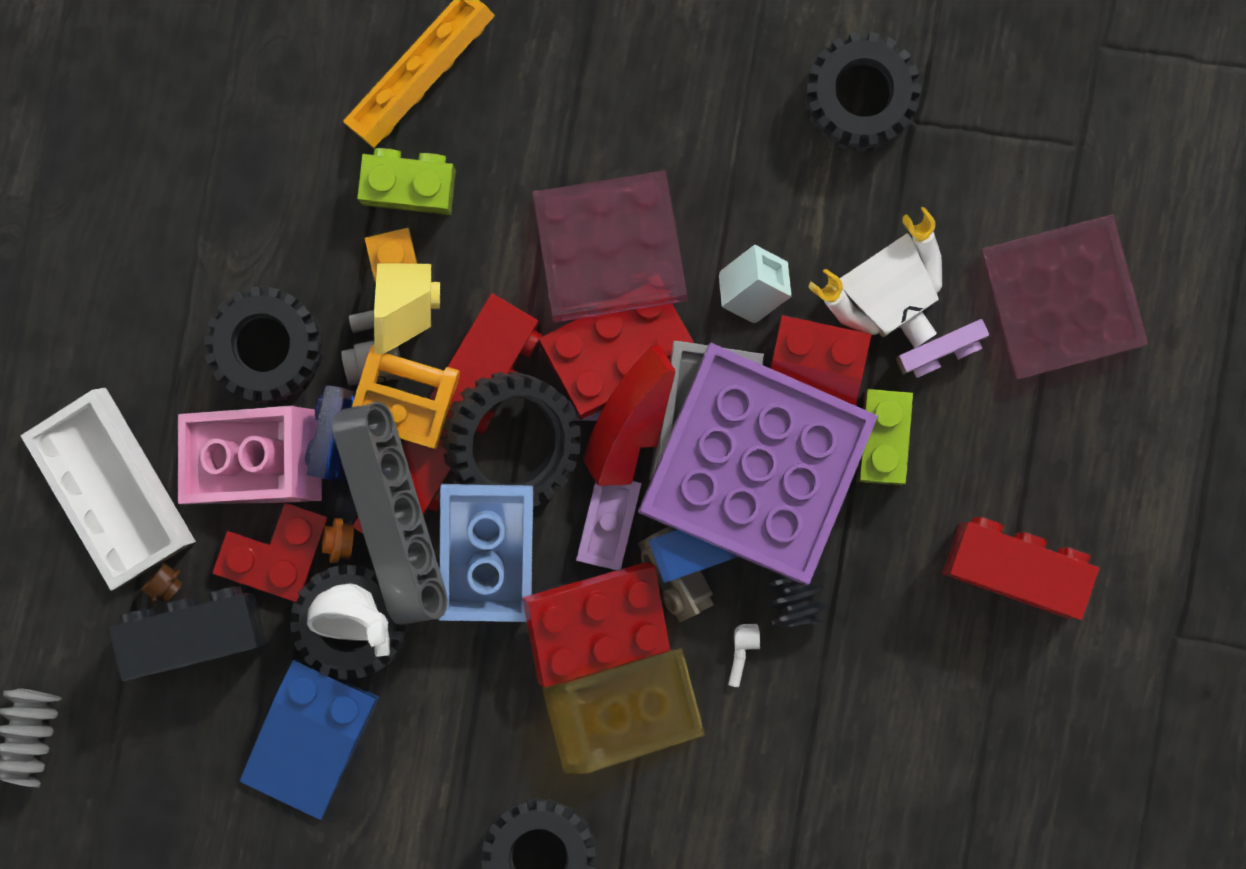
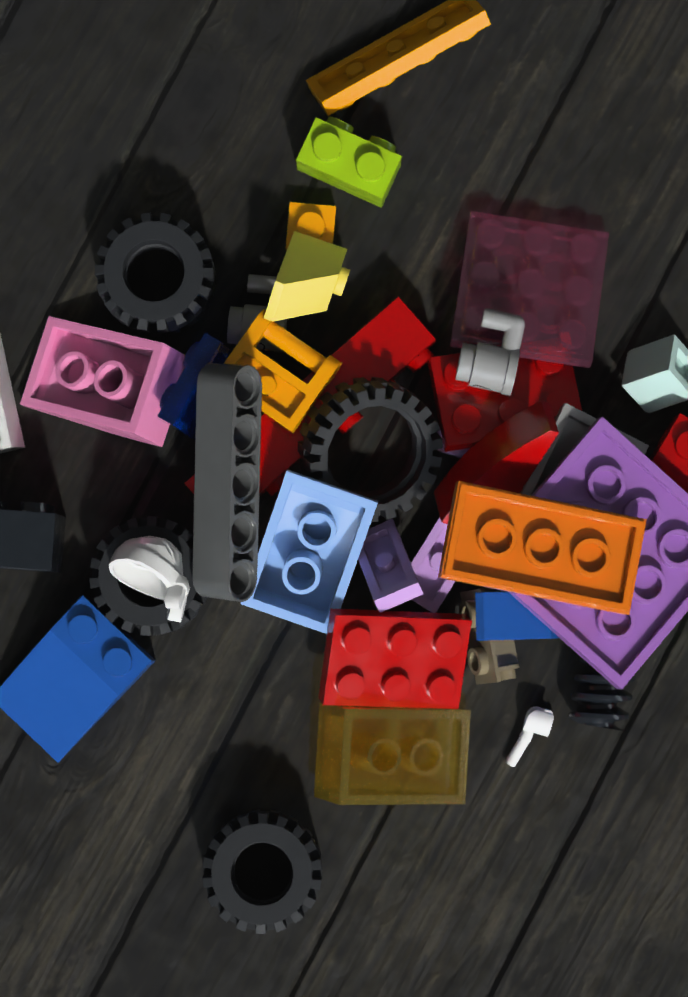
camera: 15 degrees right, 0 degrees up
red plate [212,503,329,602] -> none
orange plate [322,518,354,563] -> none
none -> lavender plate [358,519,424,613]
none -> orange tile [438,481,647,615]
none -> light grey piece [455,308,525,396]

